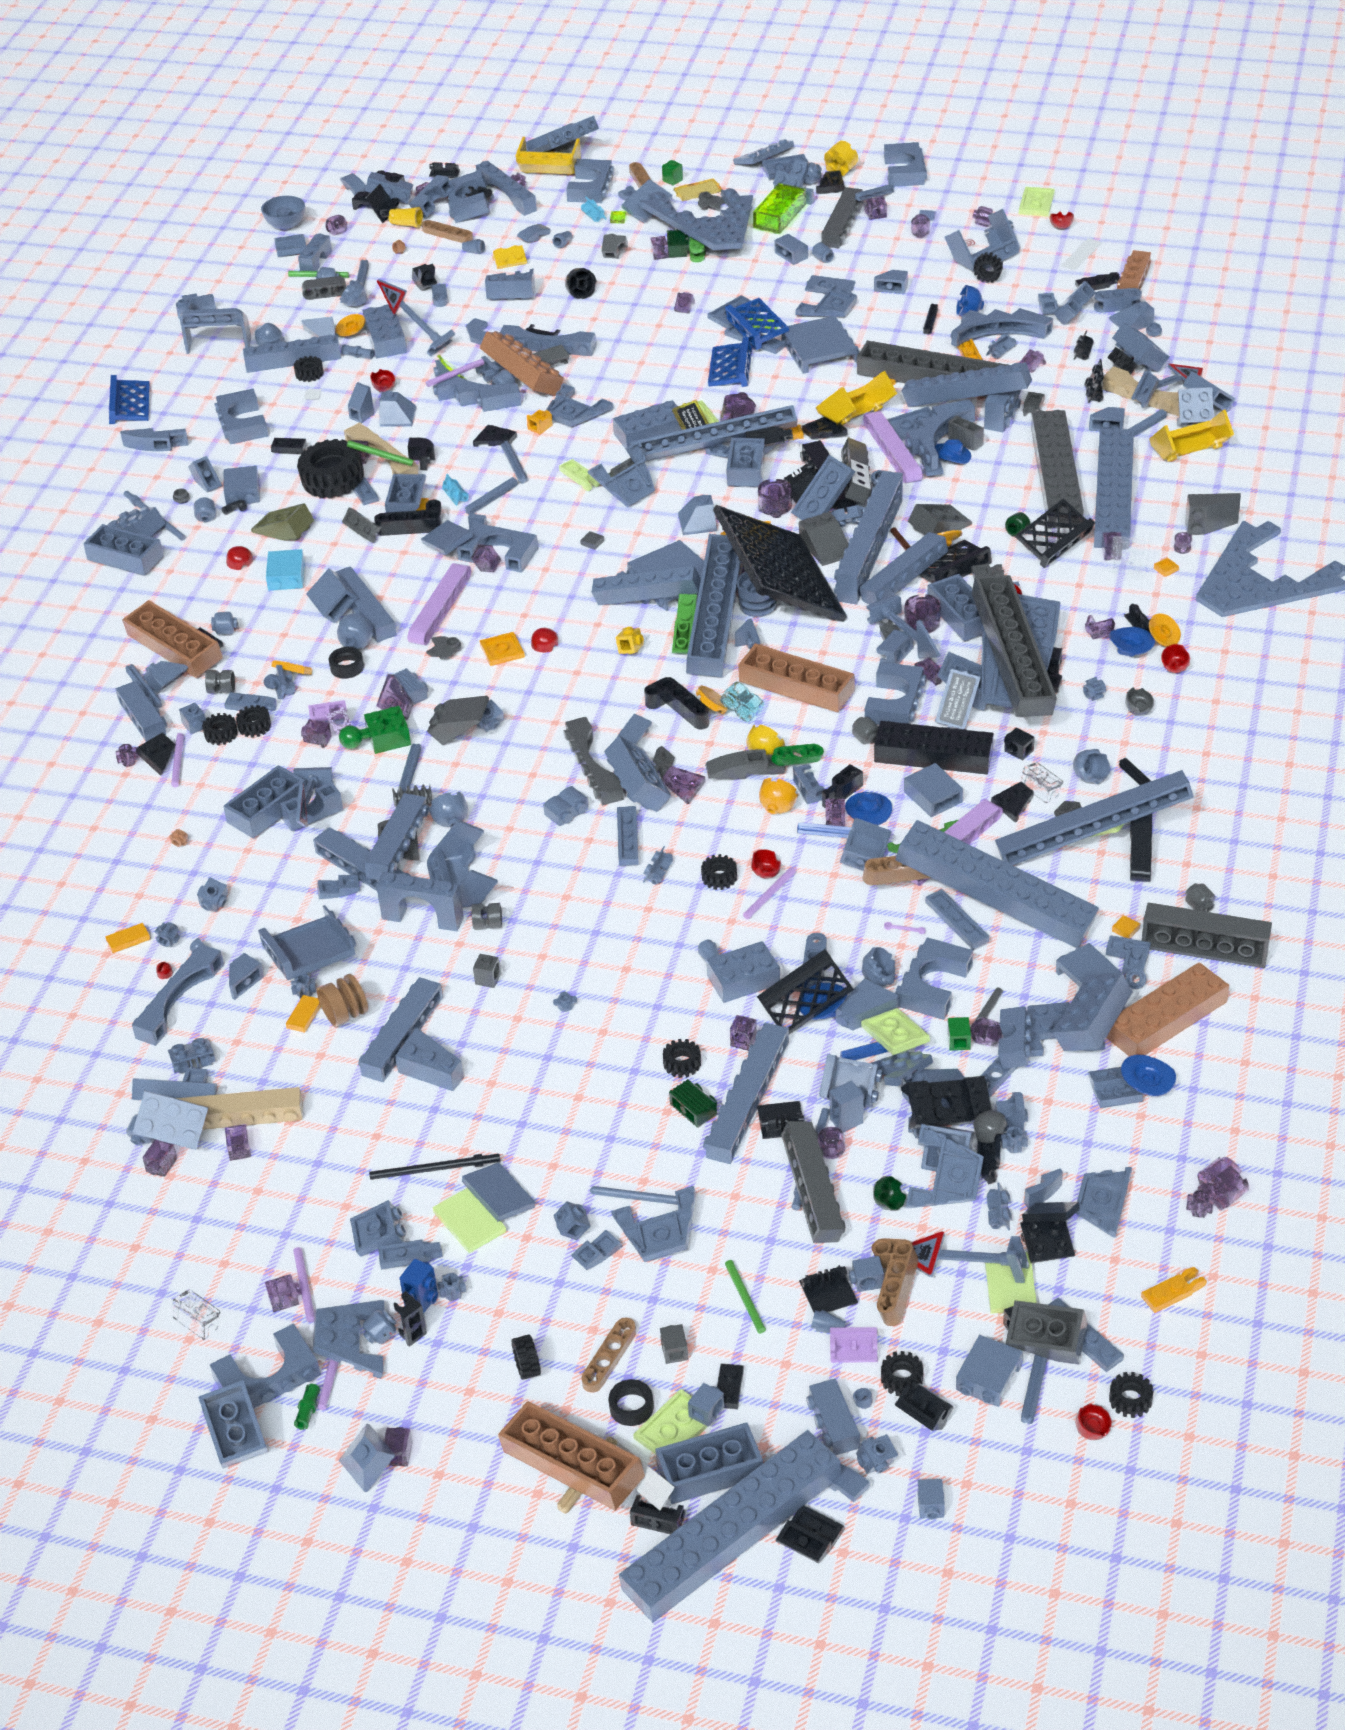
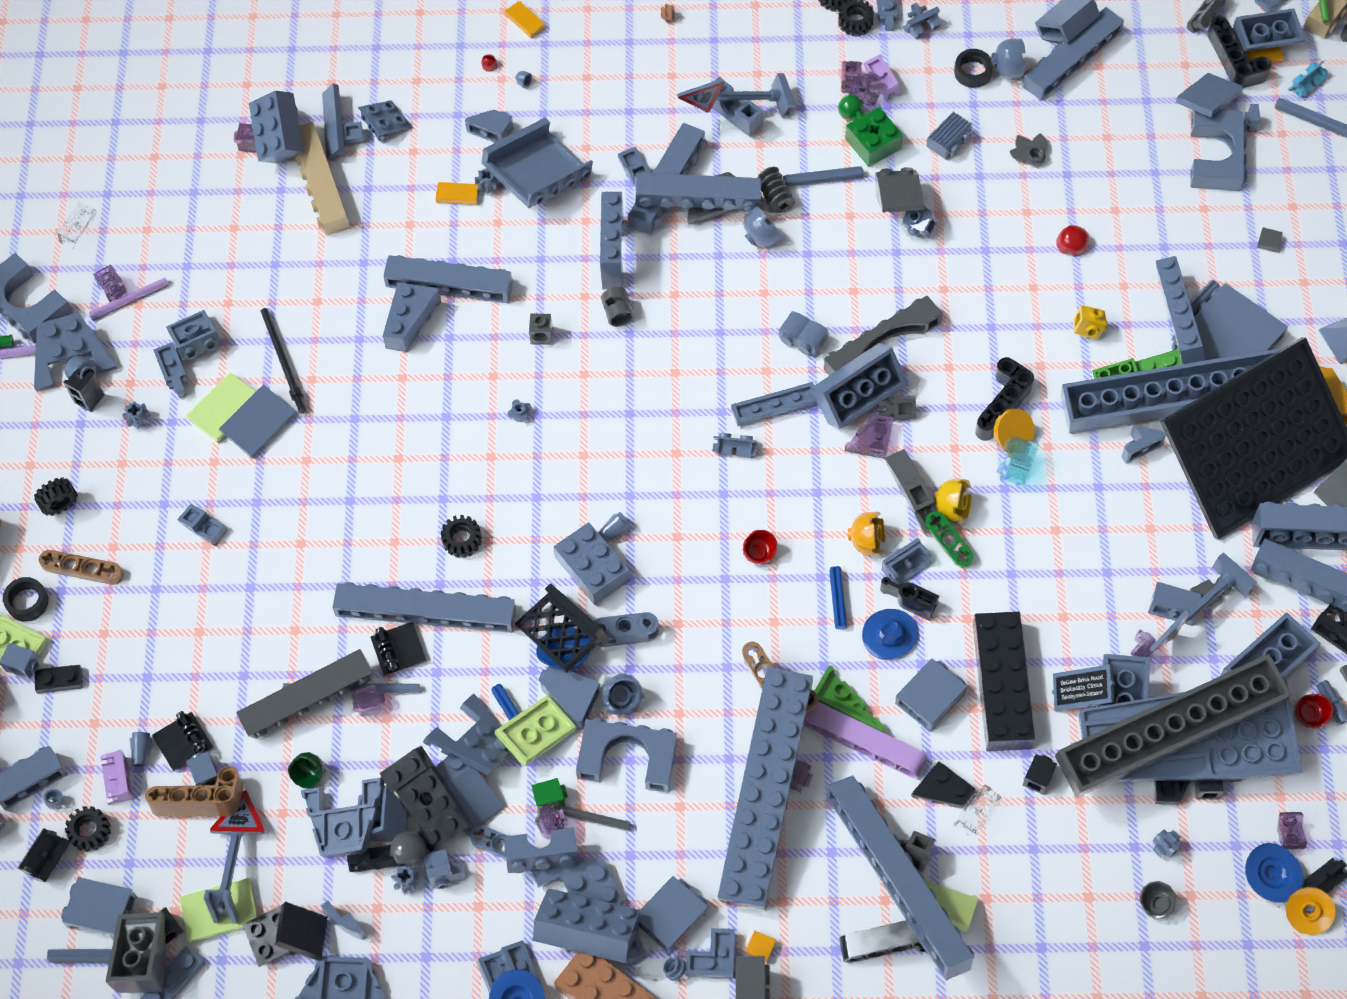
camera: 75 degrees right, 20 degrees up
sand blue arch [132,944,224,1046] -> none
sand blue gear [154,922,181,947] -> none
sand blue brick [197,877,228,913] -> none
sand blue brick [223,765,306,838] -> none
clear purple brick [225,1124,252,1161] -> none
light orange tile [271,660,313,675] -> none
medium nougat wheel [317,973,369,1027] -> none
clear purple wing [376,673,414,720] -> none
blue brick [399,1259,439,1314] -> none
lavender beam [407,563,471,645] -> none
sand blue windscreen [427,820,498,908] -> none
clear purple brick [471,544,501,573] -> none
light orange tile [479,631,525,666] -> none
sand blue brick [553,1201,591,1241] -> none
sand blue piece [590,1186,678,1205] -> none
sand blue wing [611,1186,696,1262] -> none
sand blue hinge [617,713,652,745] -> none
dark grey brick [659,1324,688,1364] -> none
dark green brick [669,1079,717,1128] -> none
black tyre [701,854,737,890] -> none
bright green bar [725,1260,766,1334] -> none
clear purple brick [729,1015,757,1051] -> none
nougat brick [738,643,855,712] -> none
lavender bar [743,867,796,920] -> none
panel [819,1054,883,1108] -> none
clear purple brick [825,799,845,826] -> none
sand blue brick [829,1080,865,1134] -> none
sand blue panel [839,818,892,871] -> none
dark grey head [852,717,879,745] -> none
sand blue arch [864,662,926,725] -> none
lavender hinge [884,922,926,935] -> none
clear purple brick [904,594,941,633] -> none
sand blue plate [925,889,989,950] -> none
sand blue hinge [987,1182,1012,1231] -> none
sand blue hair [1073,748,1110,784] -> none
black axle [1119,757,1151,785] -> none
red hair [1161,644,1191,673] -> none

